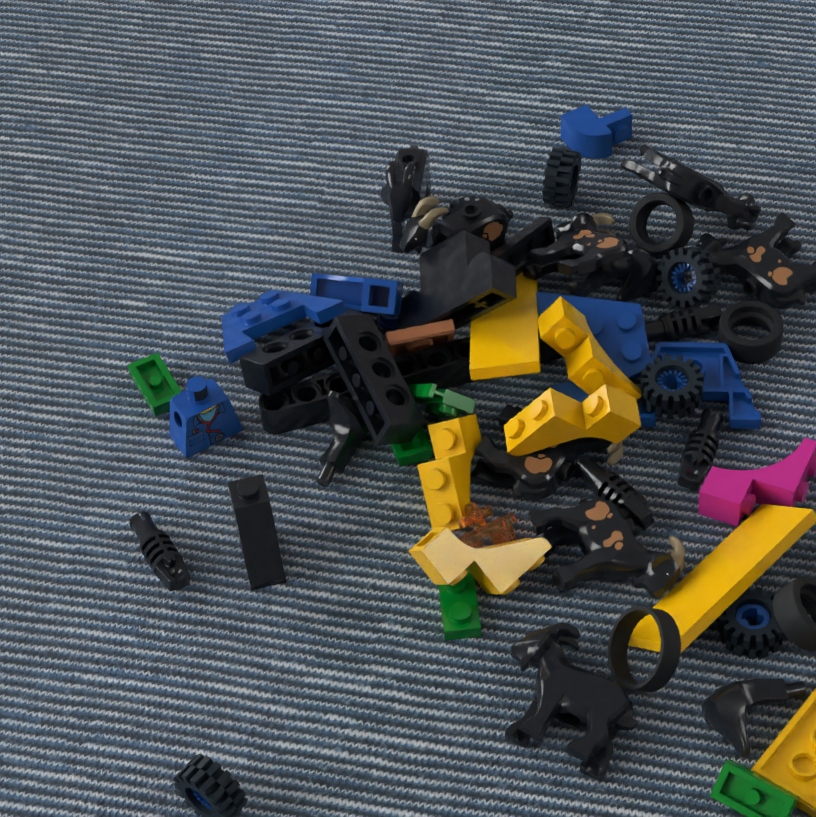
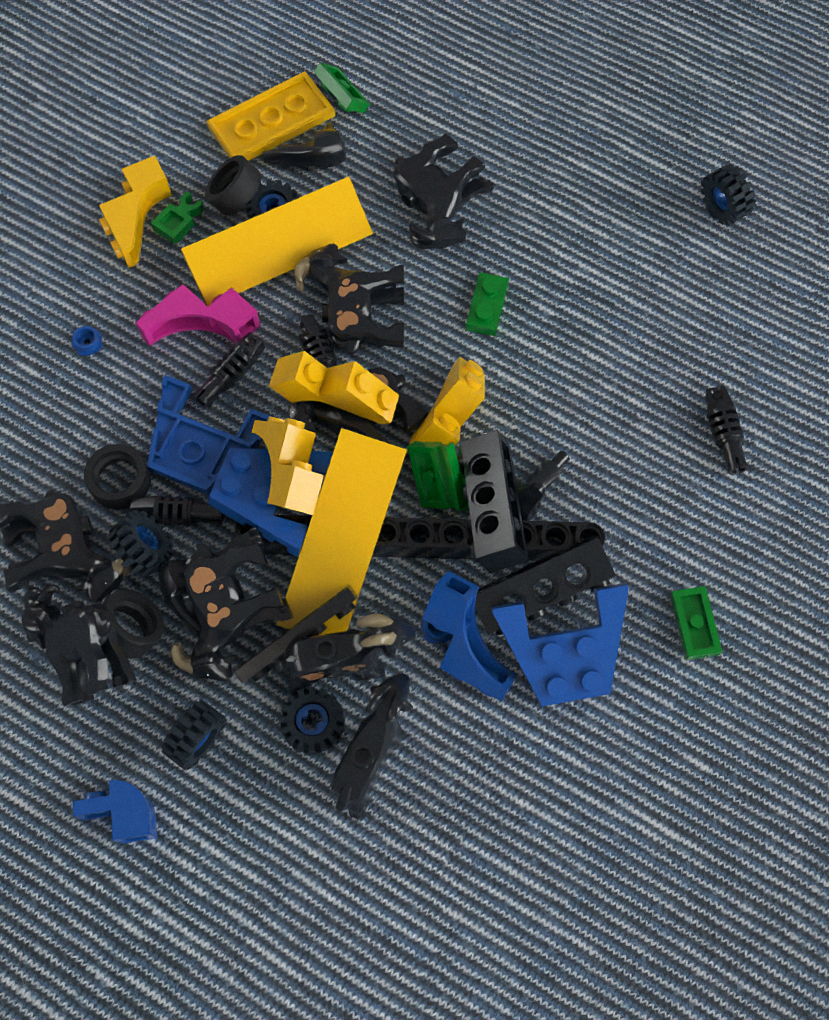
camera: 165 degrees left, 20 degrees up
blue torso [169,376,243,459] -> none
black slope [228,474,286,590] -> none
nougat tile [385,319,455,357] -> none
black brick [399,230,517,330] -> none
yellow arch [408,527,552,595] -> none
clear orange hips [457,502,517,548] -> none
black tyre [608,606,681,692] -> none
black bush [641,355,704,420] -> none

